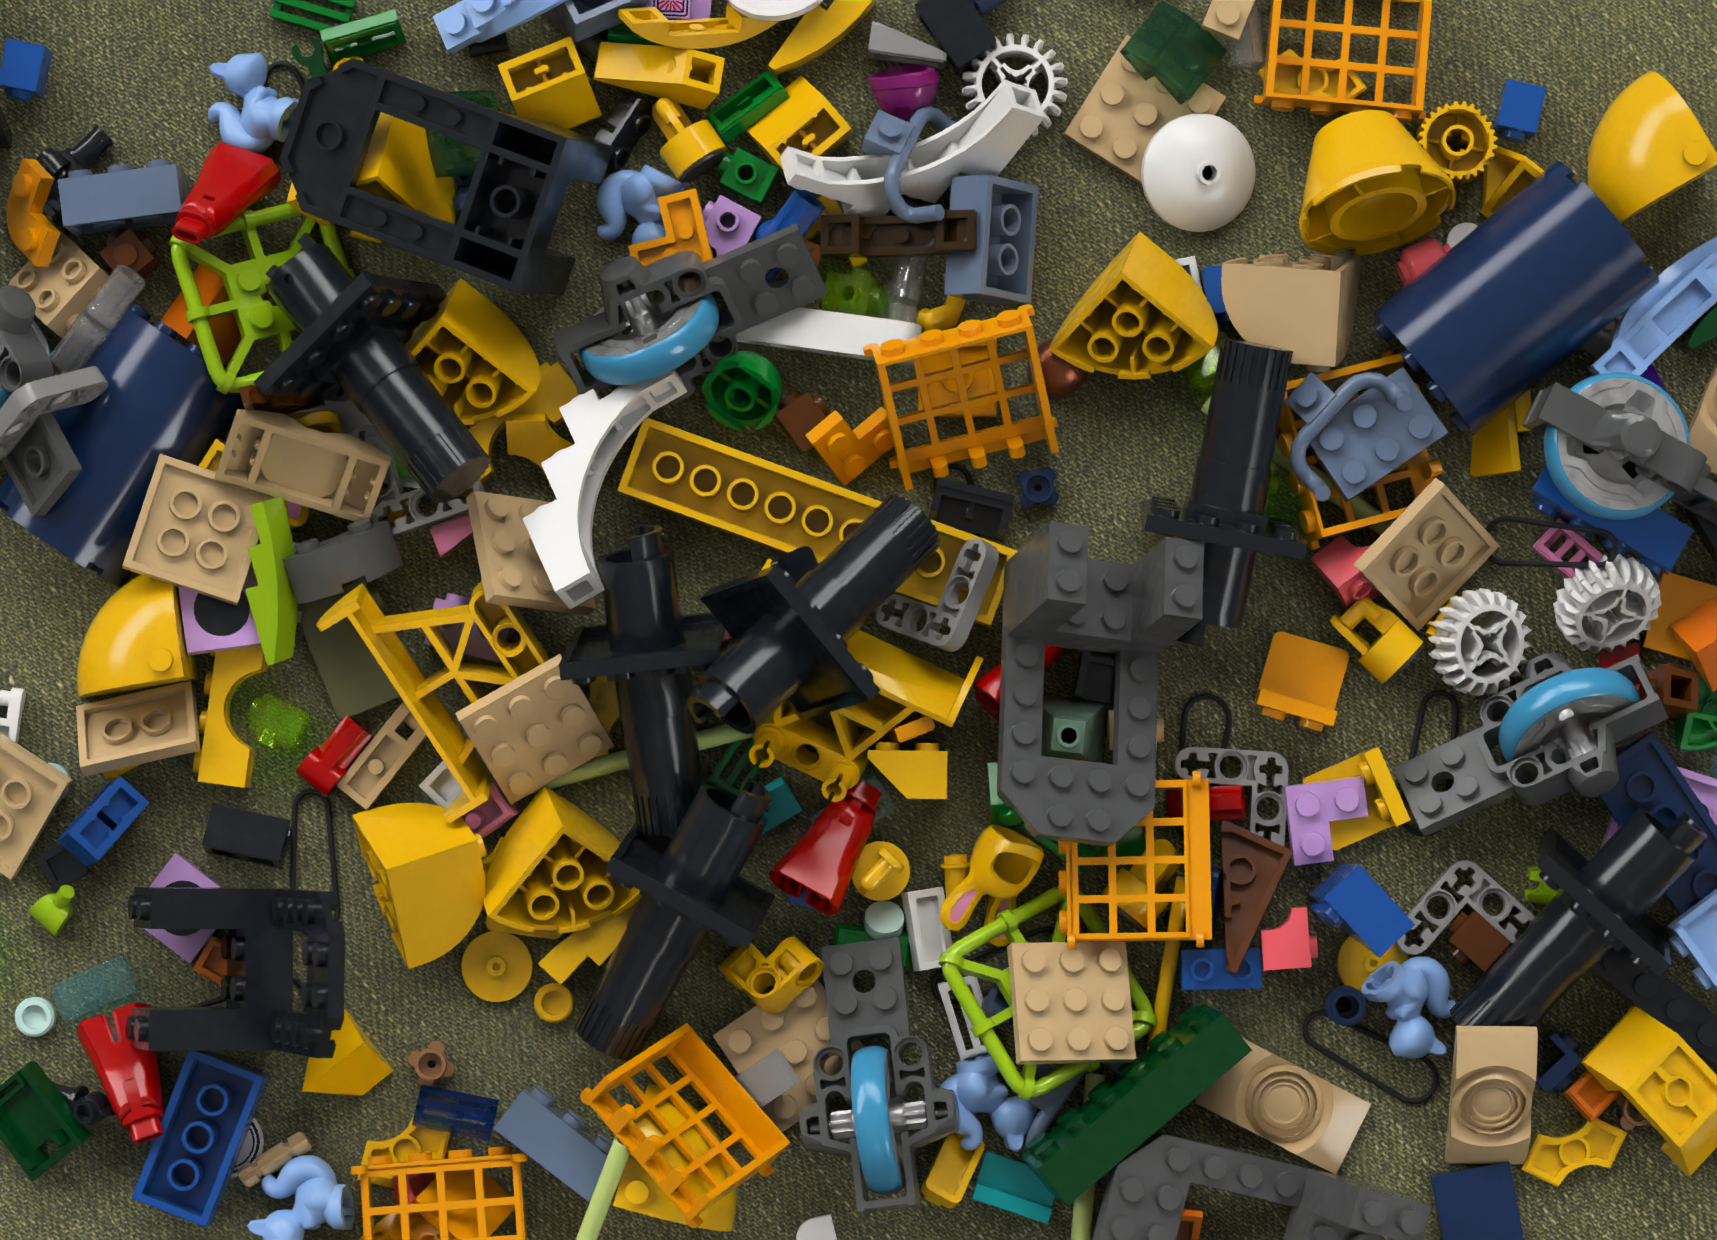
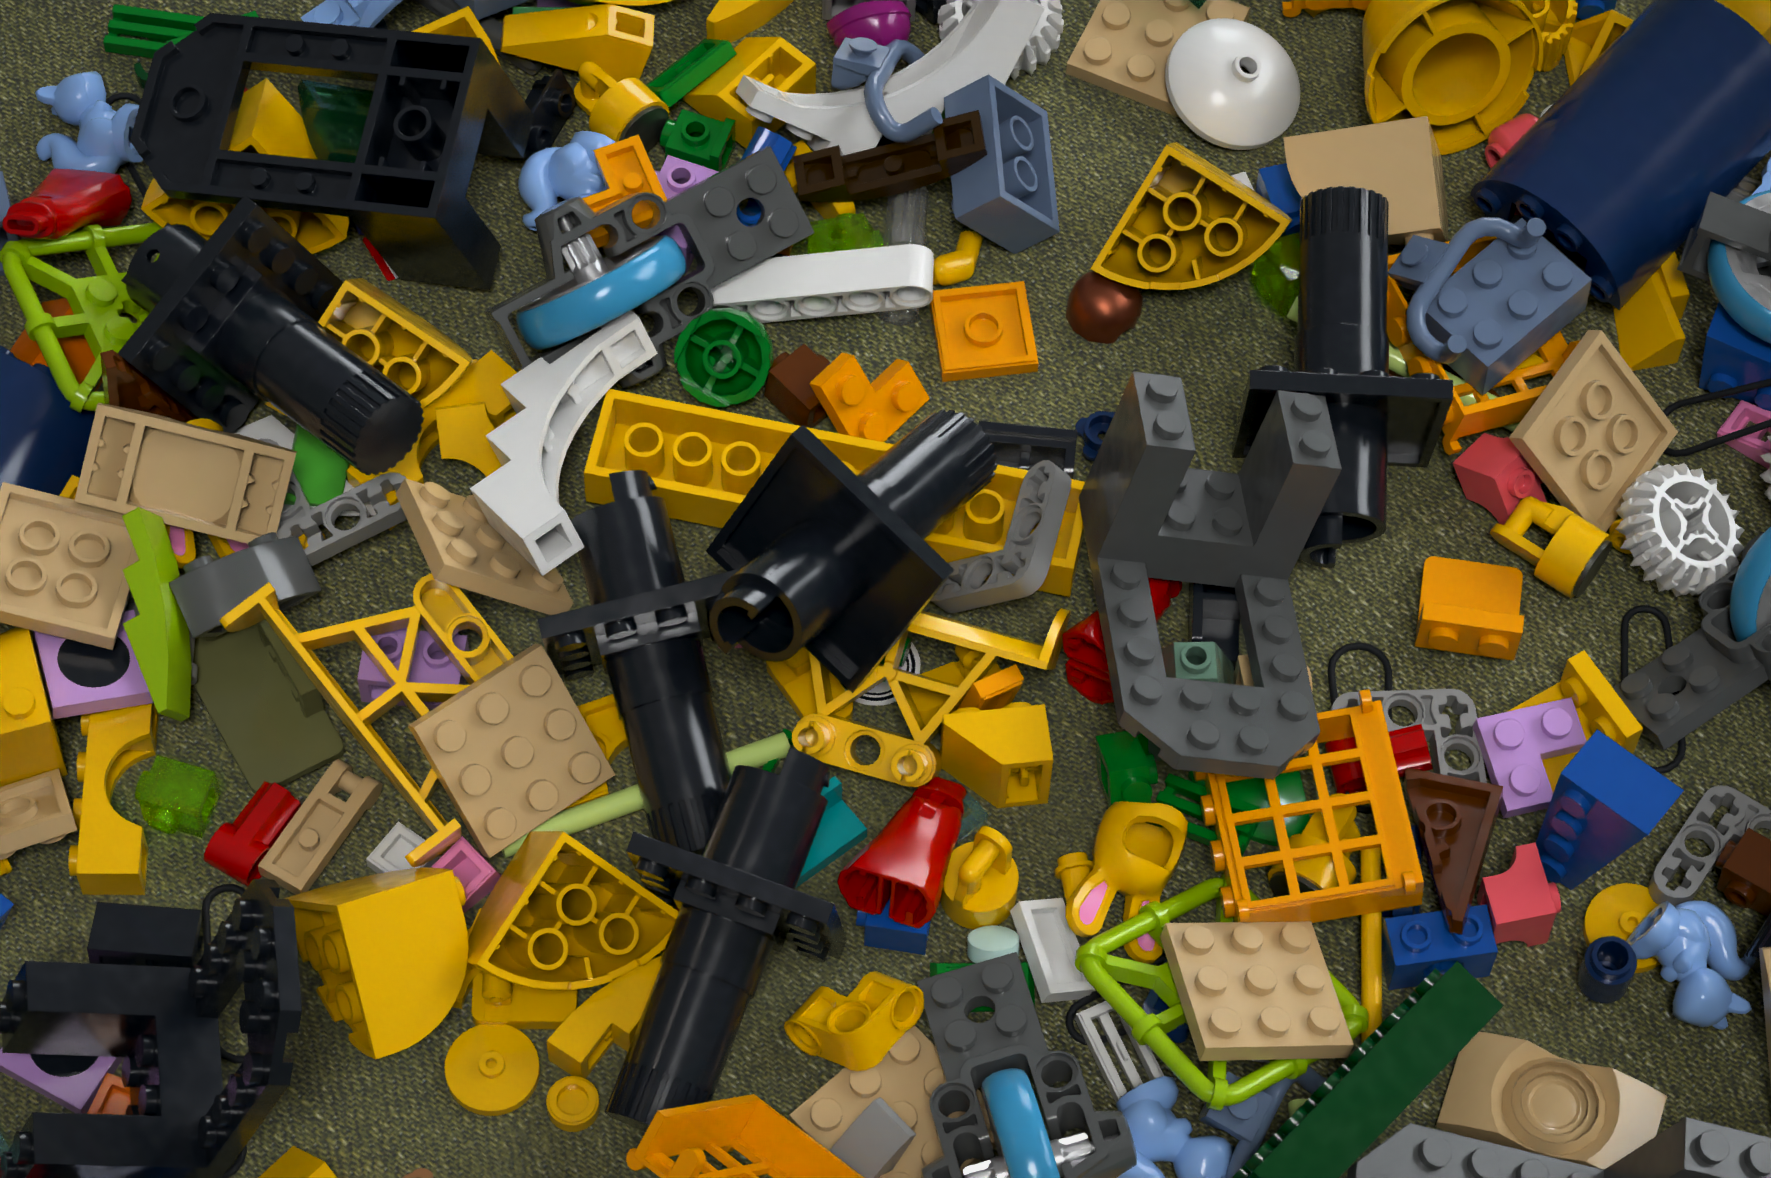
camera: 15 degrees left, 25 degrees down
bright pink slope [430,512,473,558] -> none
light orange window [863,304,1059,491] -> none
black piece [1302,1010,1439,1104] -> none

